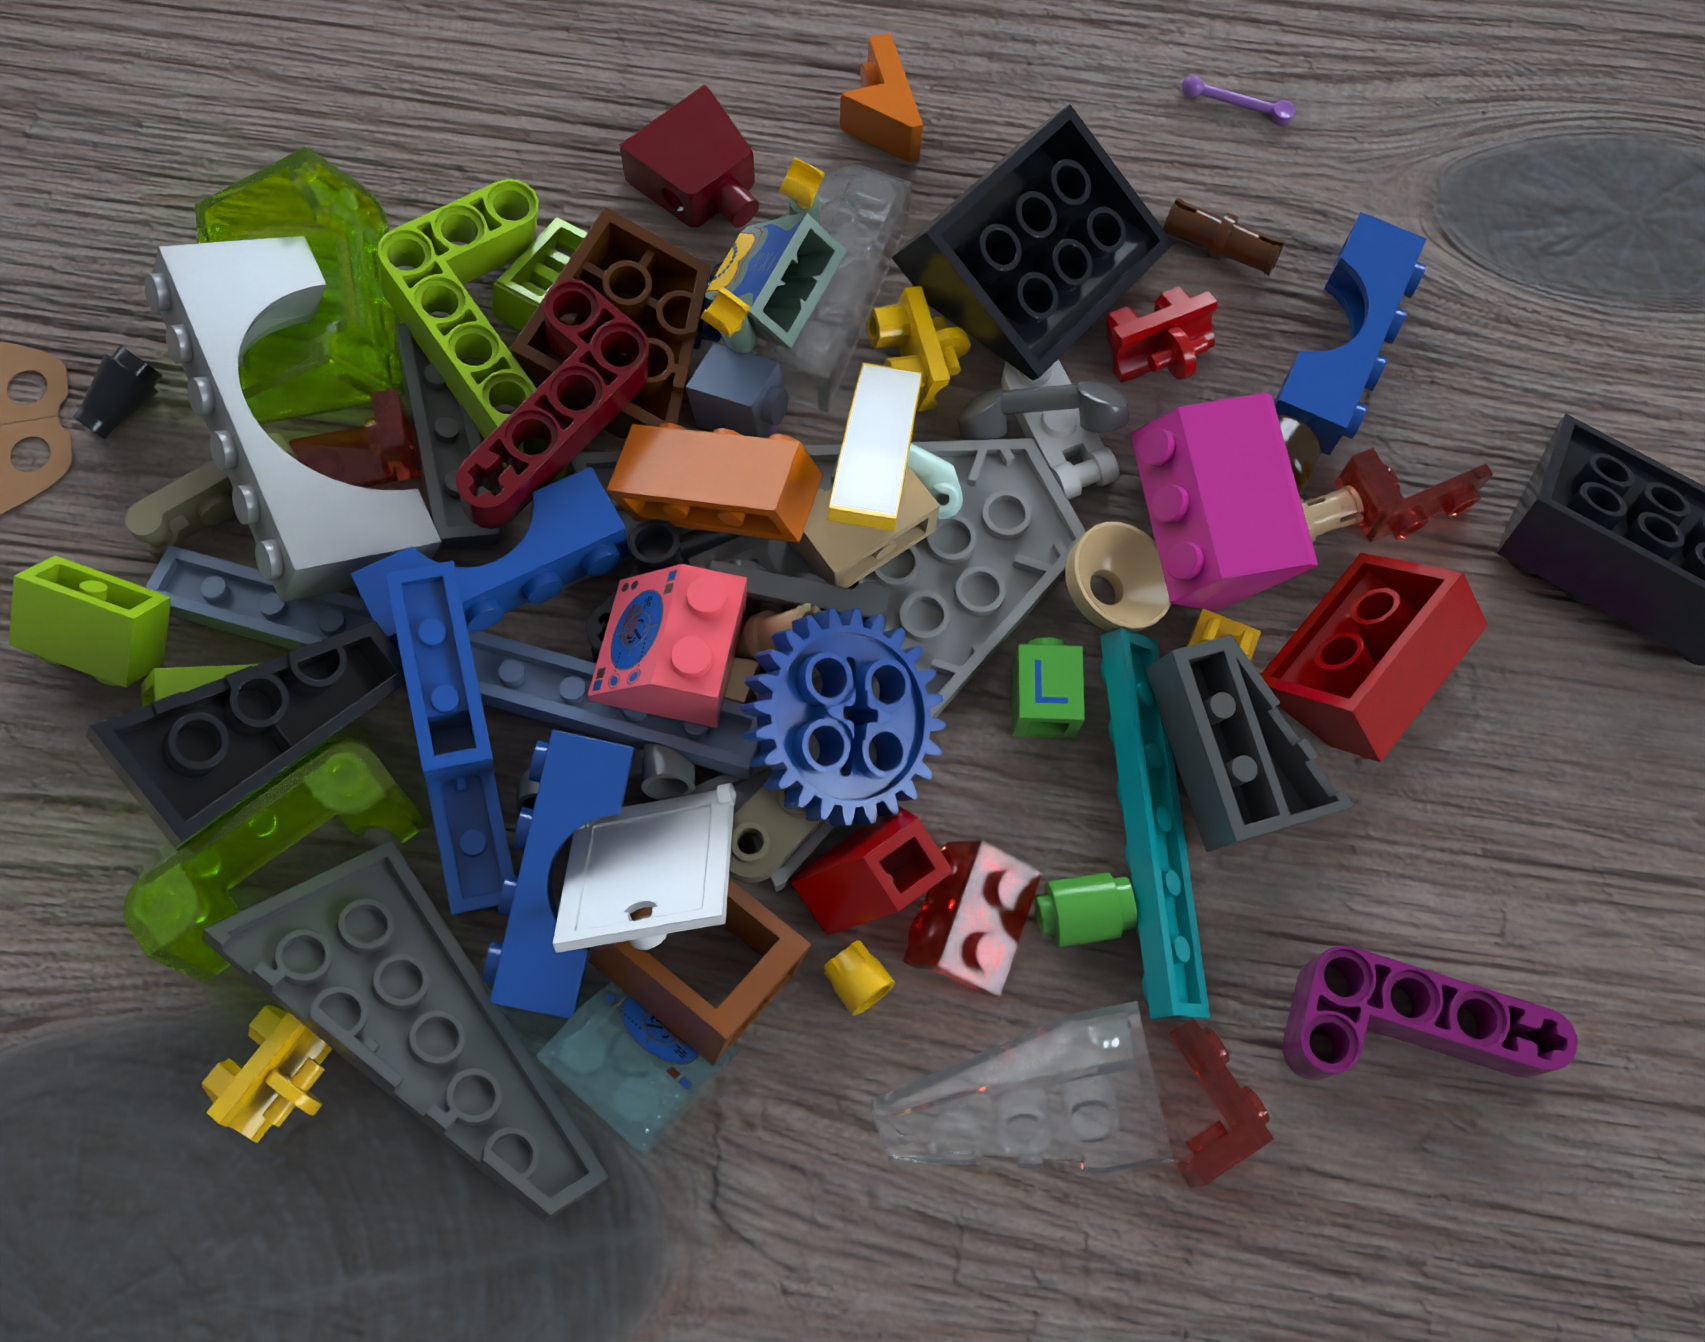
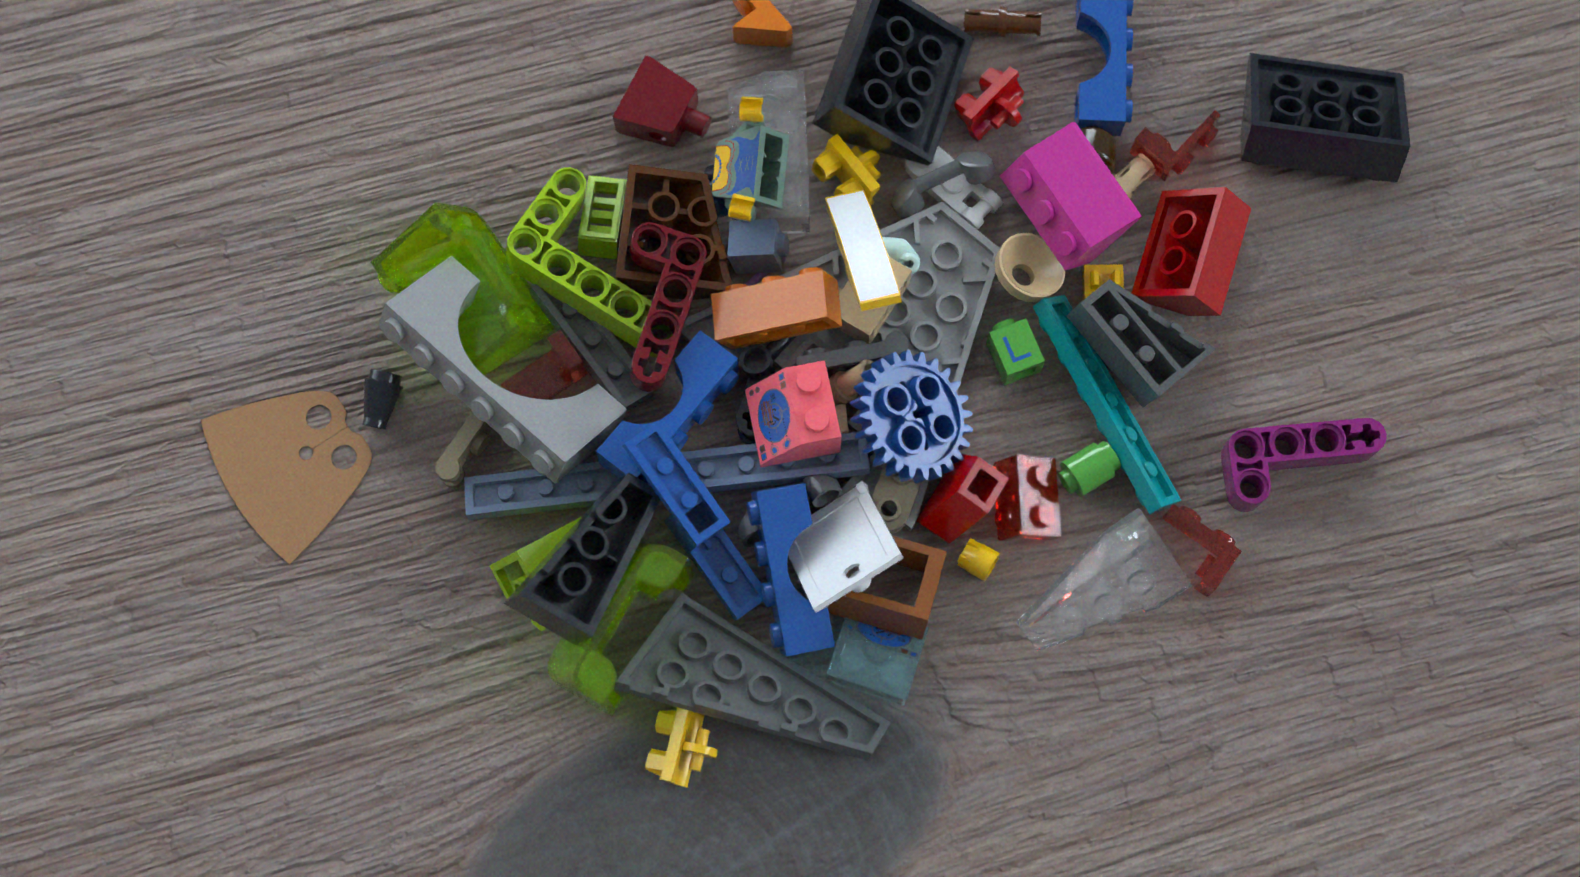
camera: 15 degrees left, 5 degrees up
lime brick [9,555,171,688] -> none

